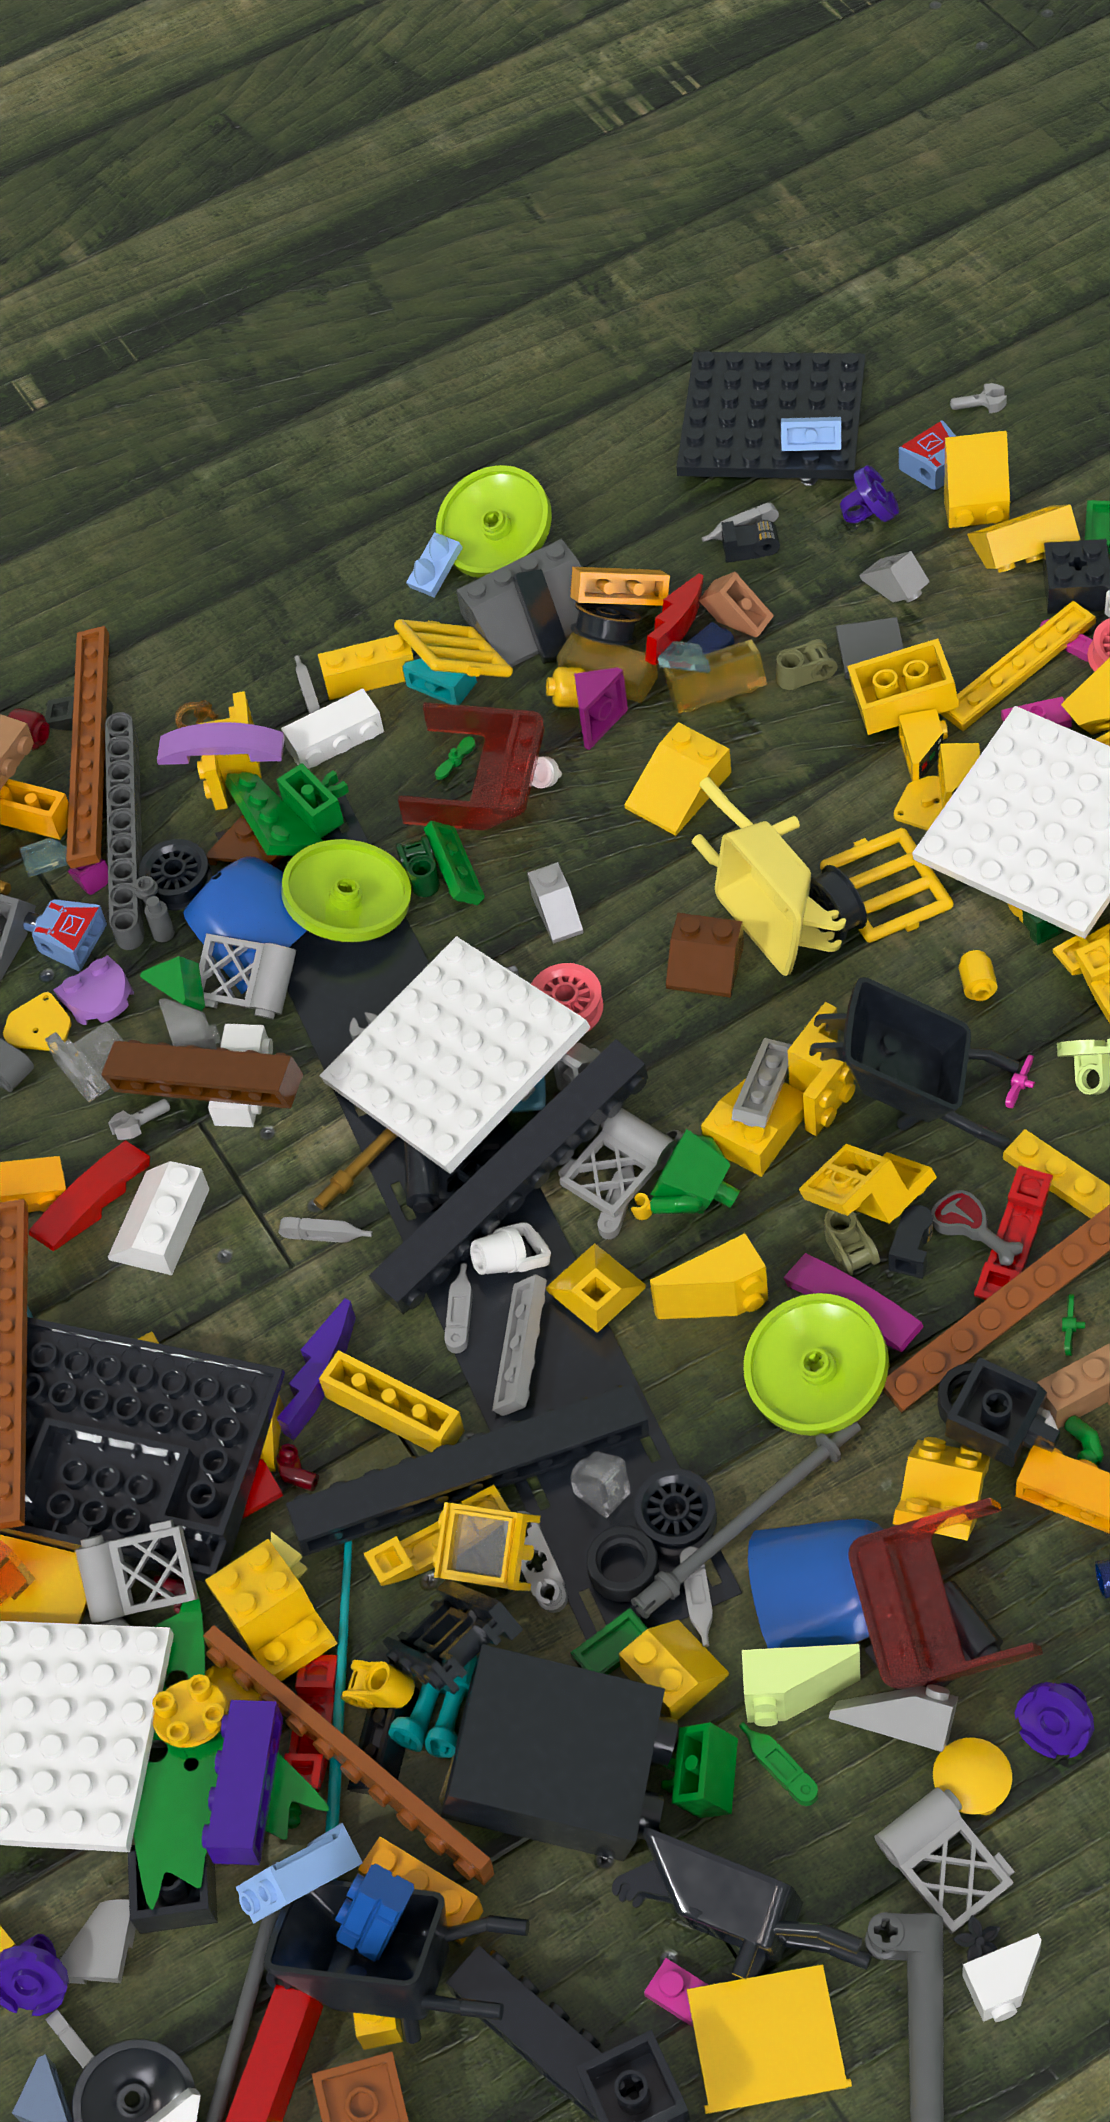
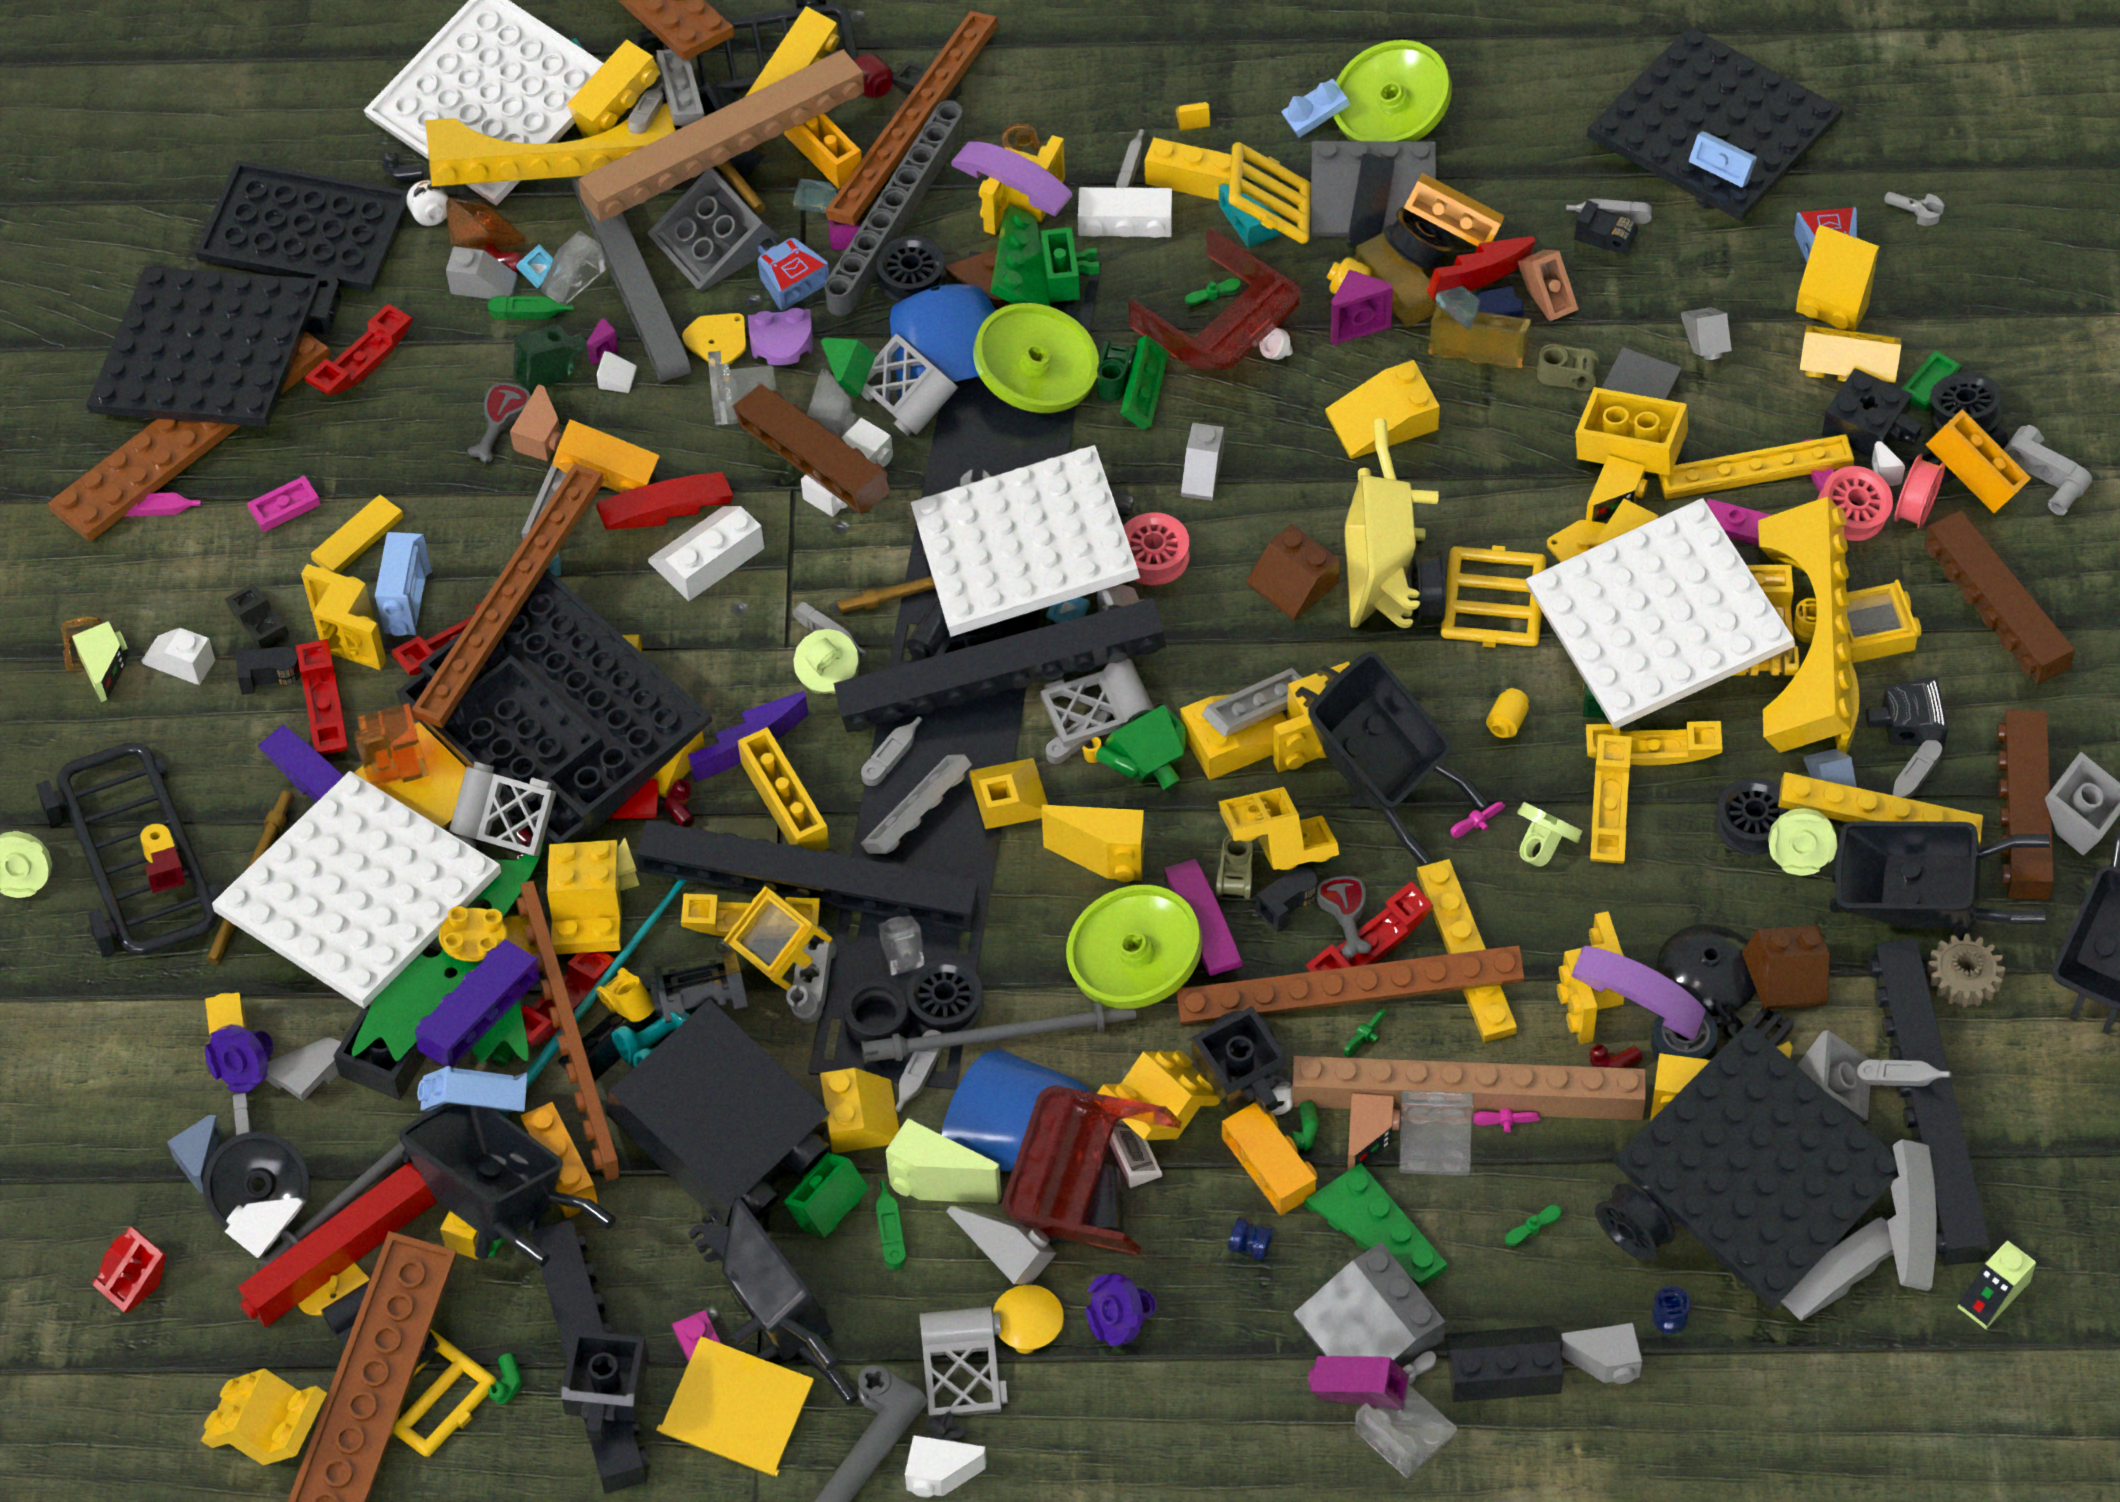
camera: 25 degrees right, 0 degrees up
light grey bar [109,1099,170,1140] -> none
dark grey plant [134,876,175,942] -> none
blue brick [335,1864,415,1961] -> none
white piece [470,1223,551,1275] -> none
green tile [570,1608,648,1675] -> none
dark purple tile [840,465,899,523] -> none
none -> yellowish green tile [793,629,860,695]
none -> slope [1103,1118,1162,1188]
none -> yellow slope [1175,102,1210,131]

